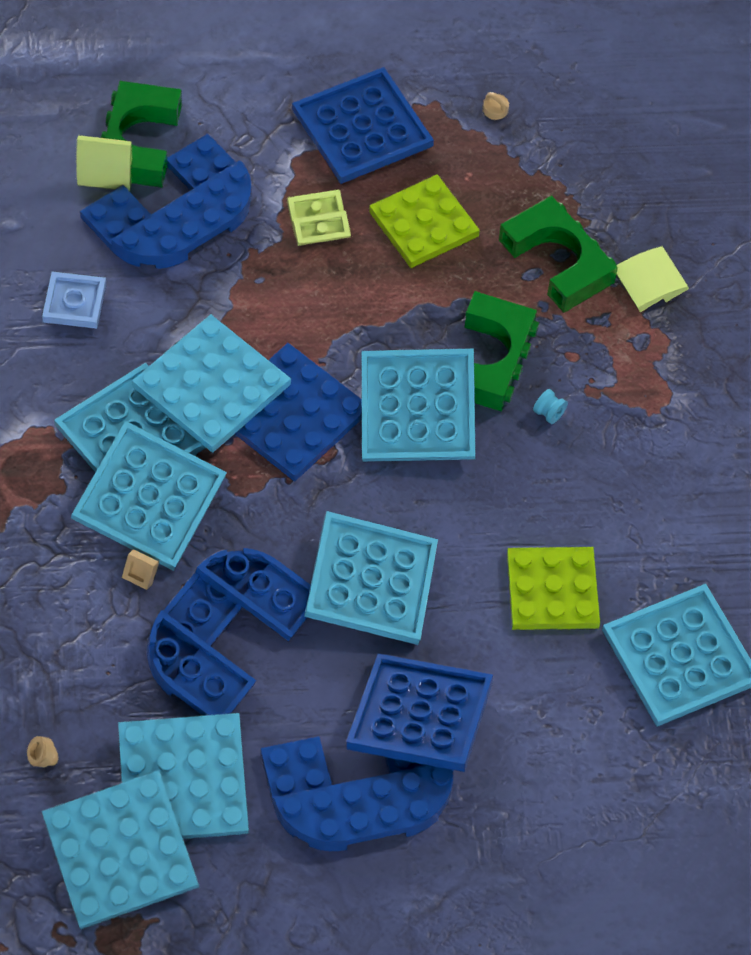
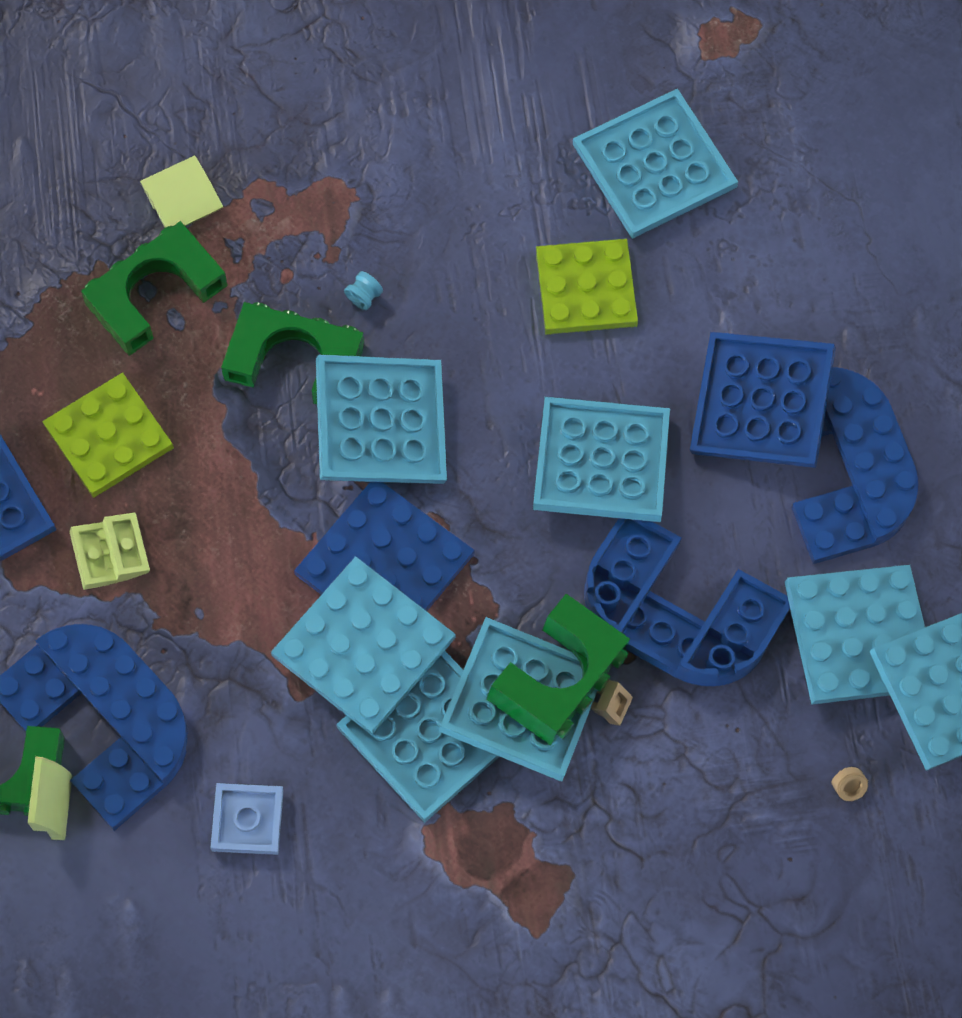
camera: 90 degrees left, 10 degrees up
none -> green arch [486,594,630,746]

